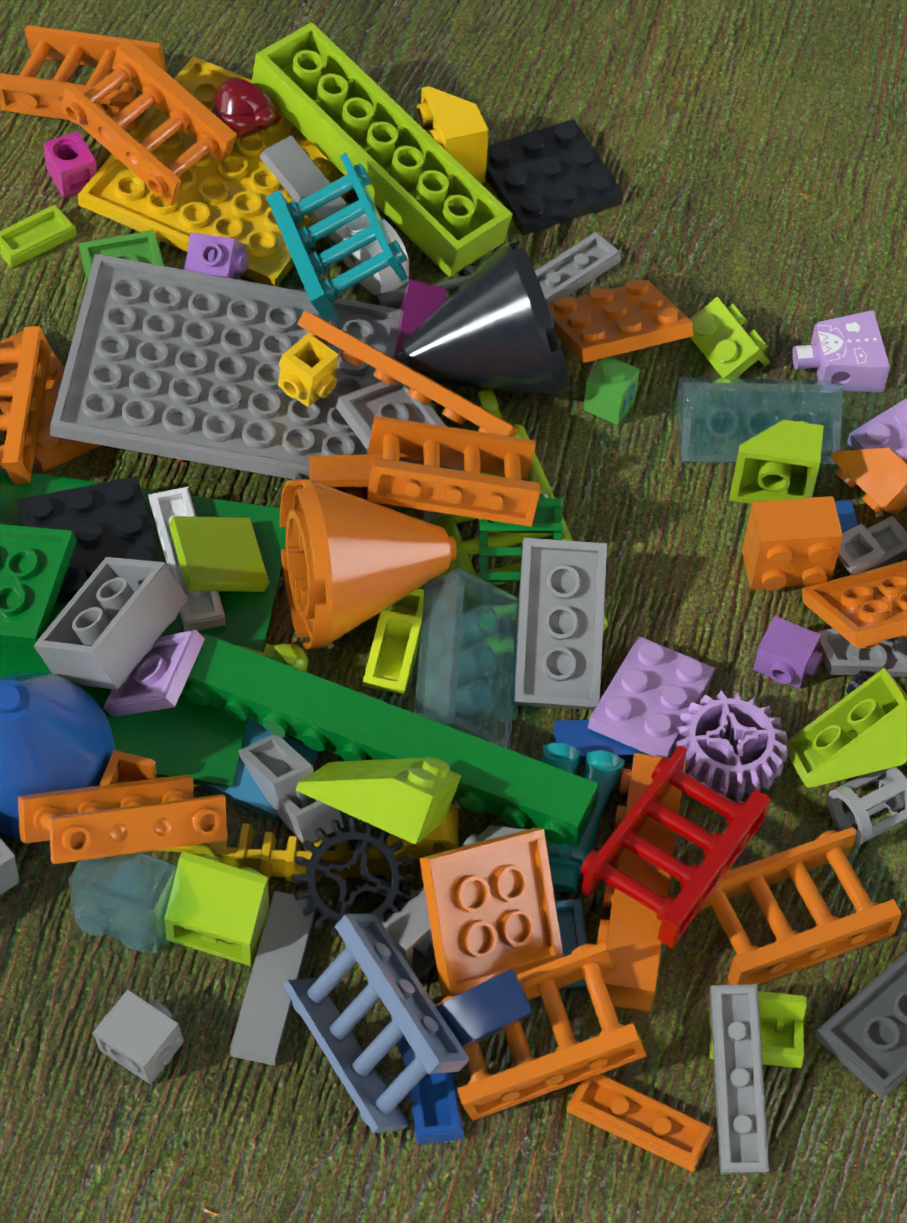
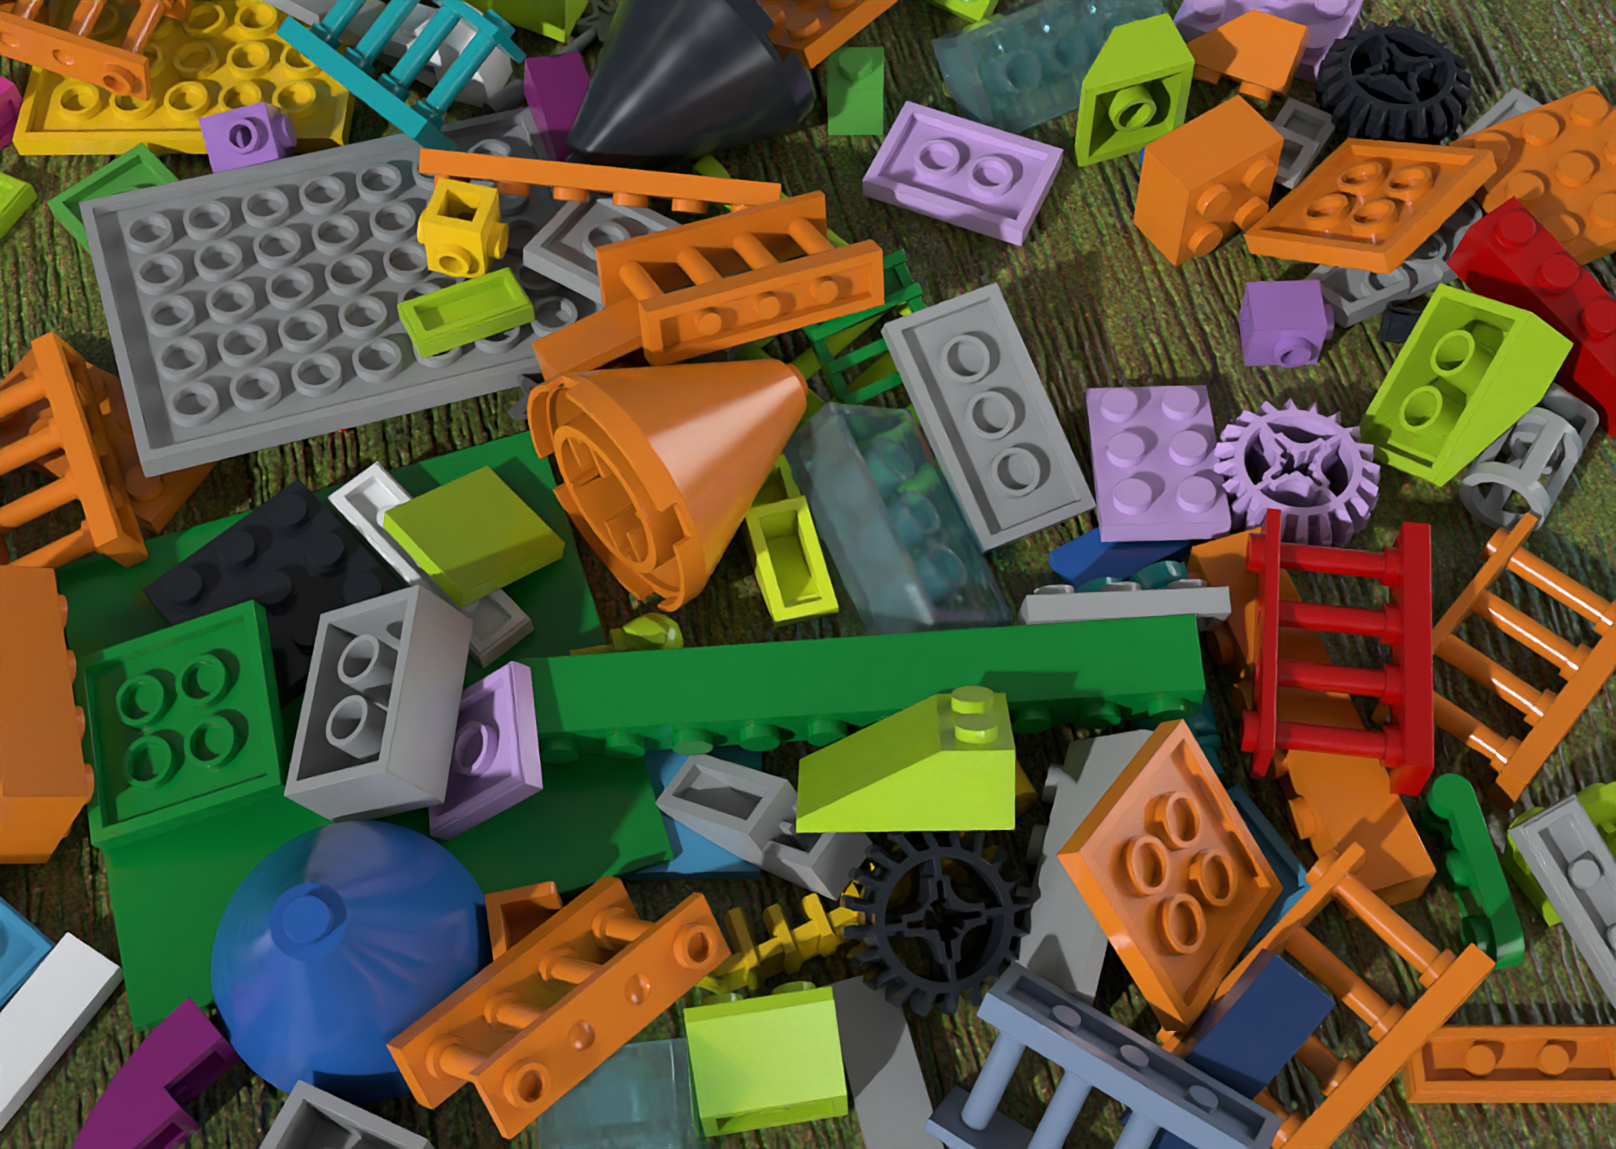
camera: 20 degrees left, 5 degrees up
none -> lime tile [397,266,535,359]
none -> lavender plate [862,101,1064,246]
none -> light grey plate [1018,579,1231,631]
none -> green plate [1417,773,1525,971]

